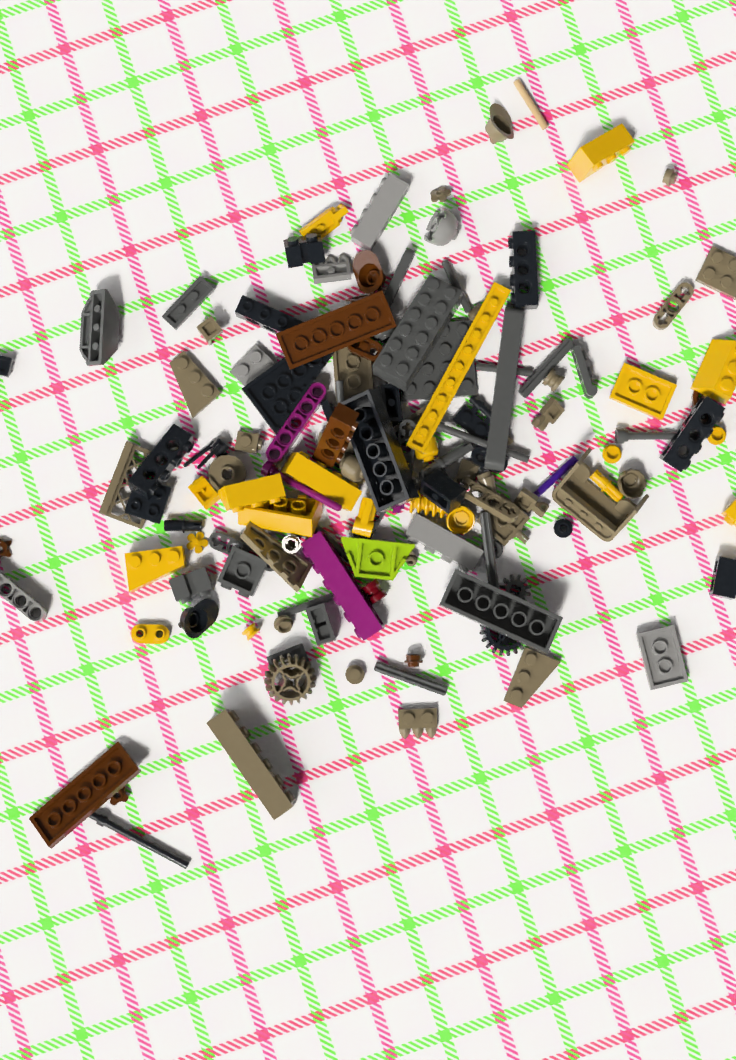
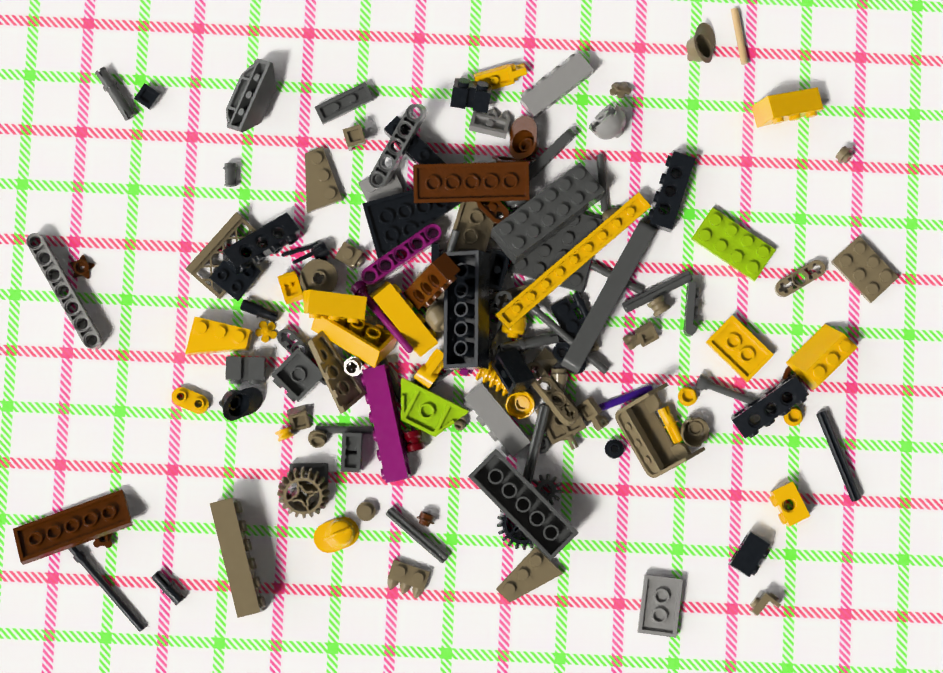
camera: 20 degrees right, 0 degrees up
none -> black axle [152,571,185,606]
none -> dark grey pin [223,163,238,187]
none -> dark tan slope [287,405,311,432]
none -> yellow piece [313,517,359,553]
none -> dark grey beam [369,104,427,188]
none -> lime plate [691,207,776,282]

